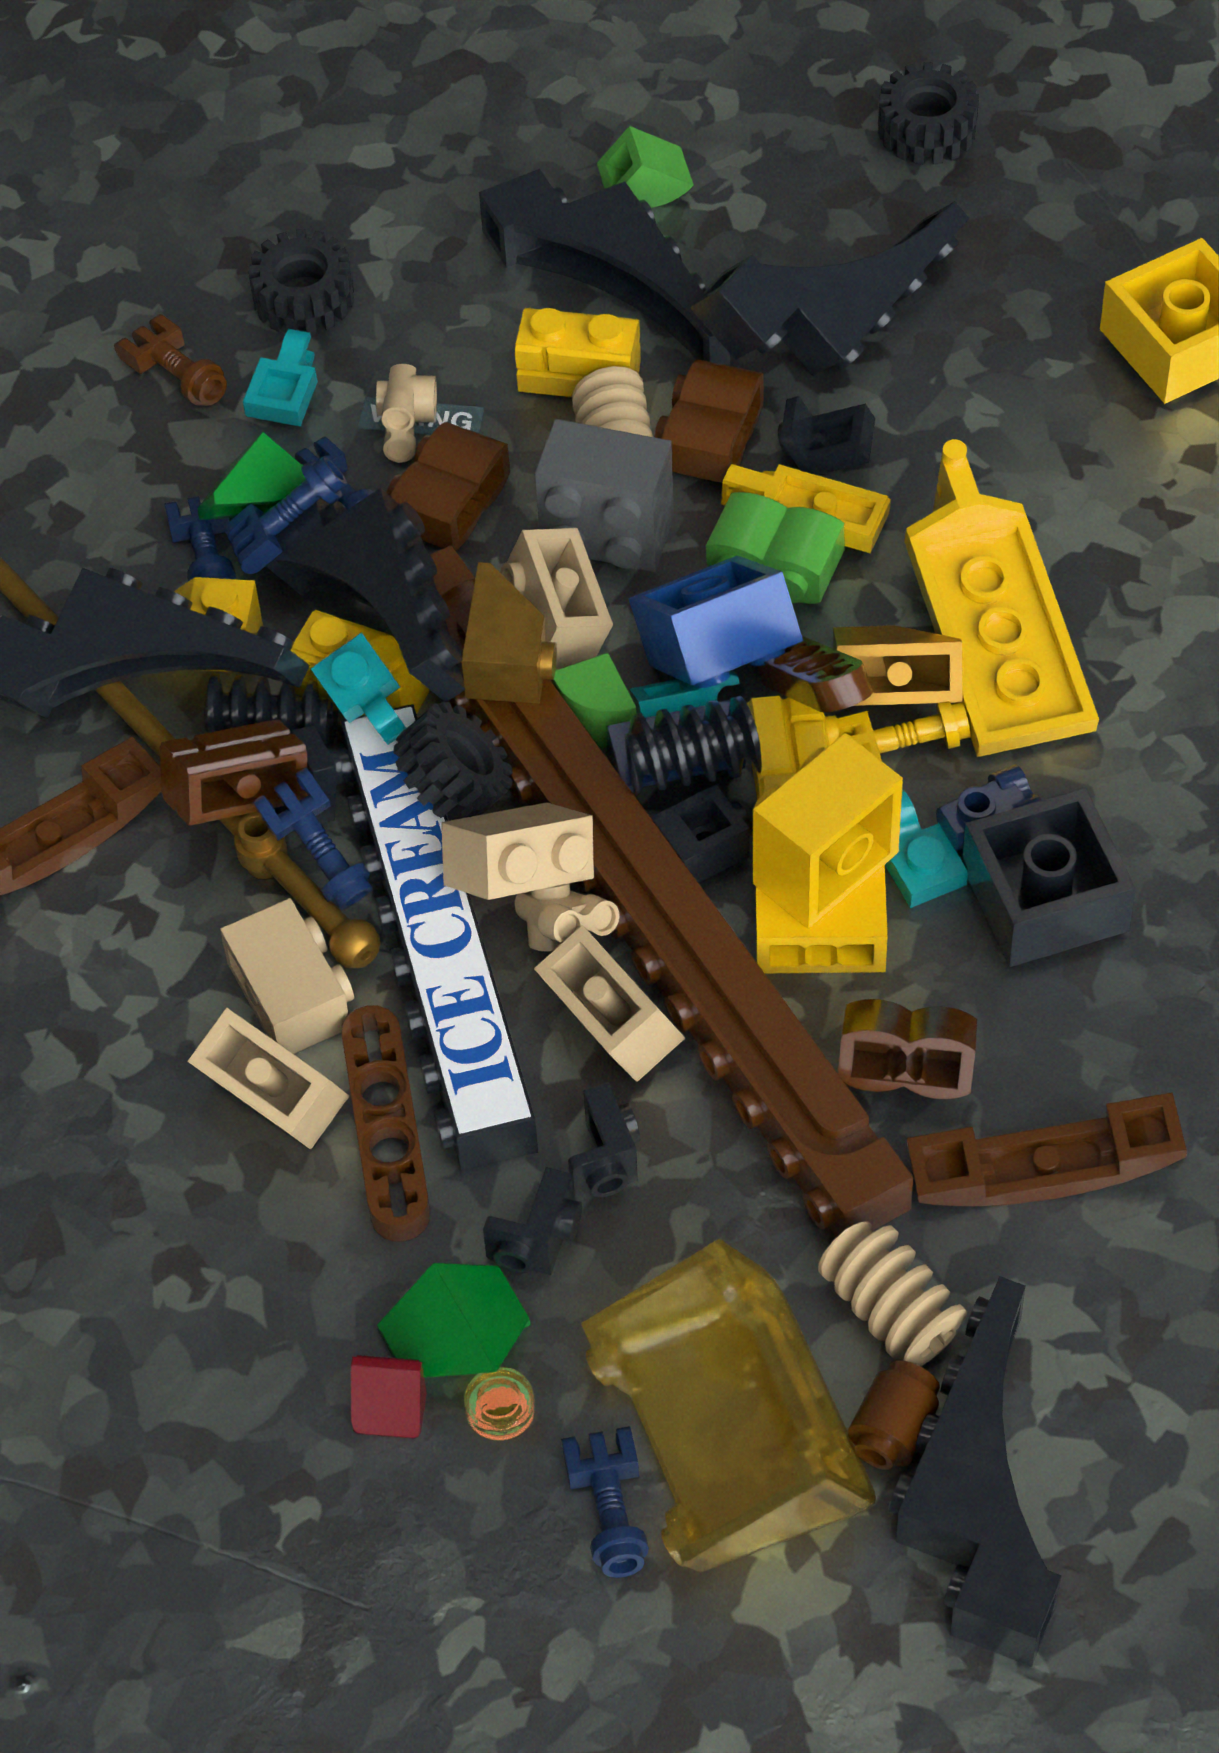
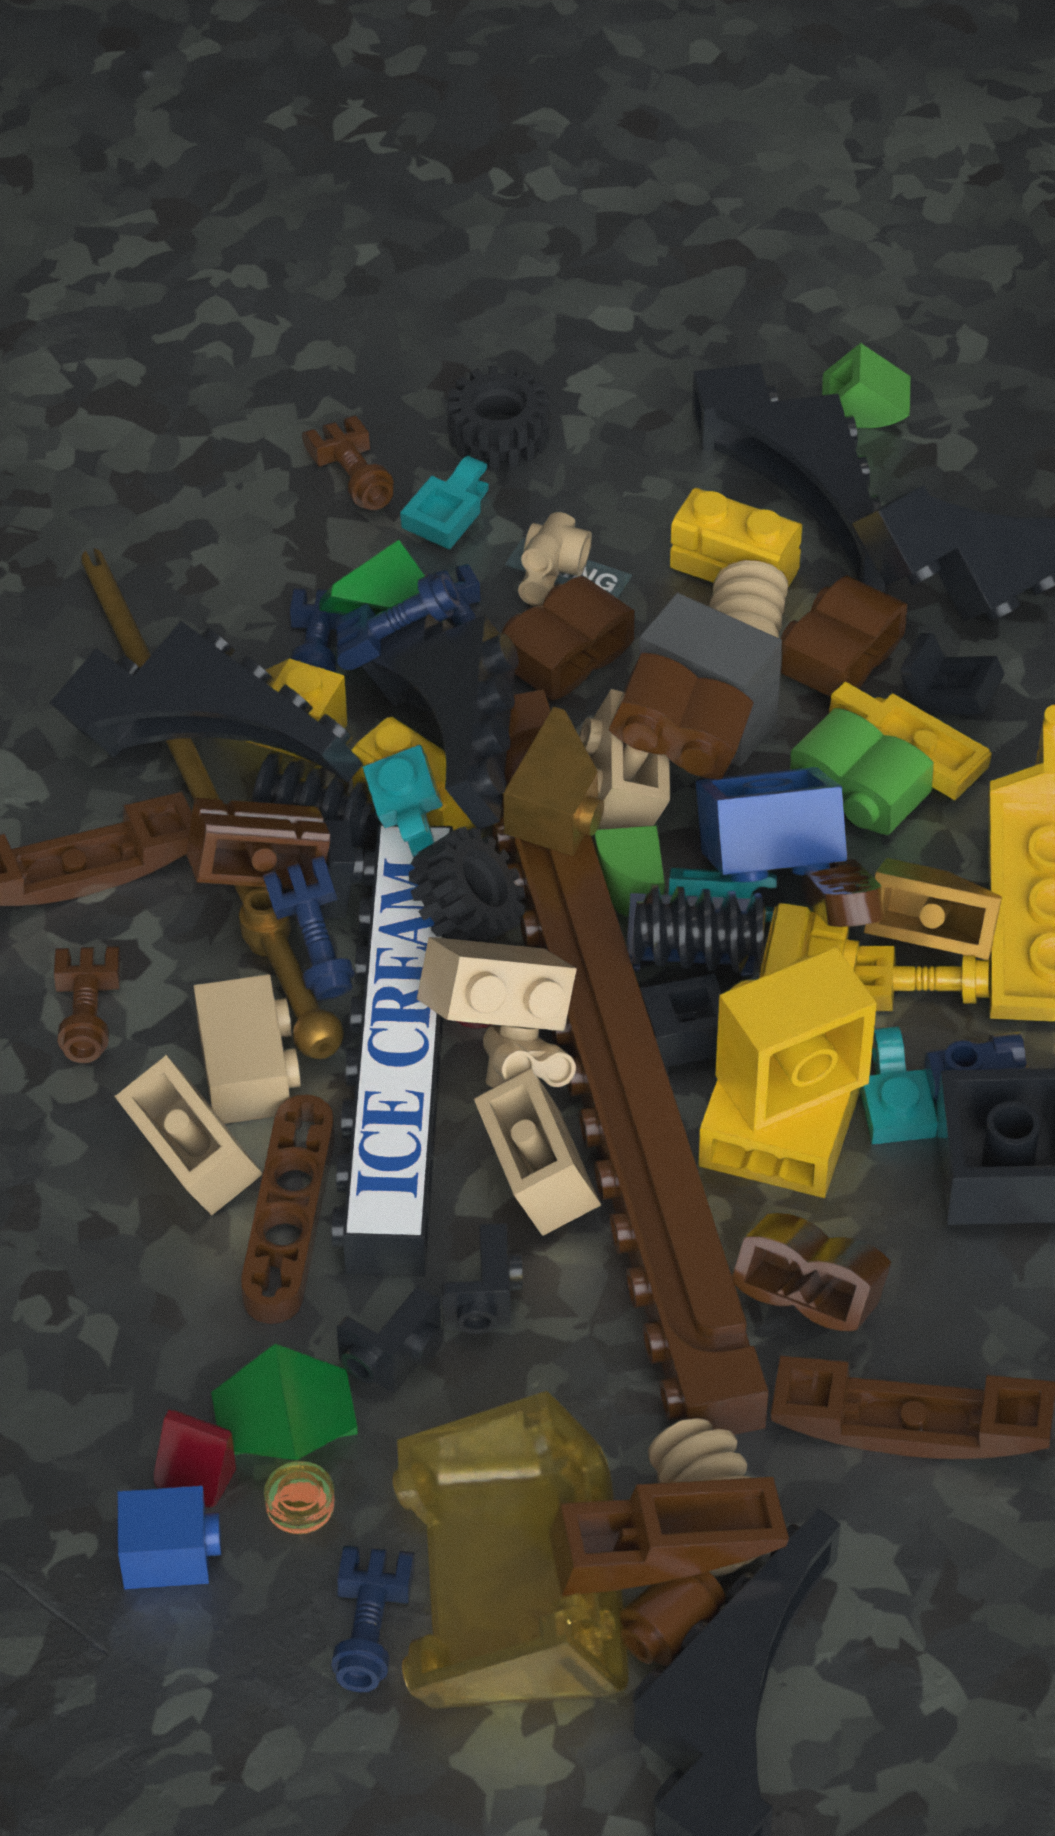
camera: 15 degrees right, 5 degrees down
none -> reddish brown hinge [54,946,121,1063]
none -> blue brick [117,1486,222,1589]
none -> reddish brown slope [549,1477,789,1596]
none -> reddish brown brick [608,653,754,780]

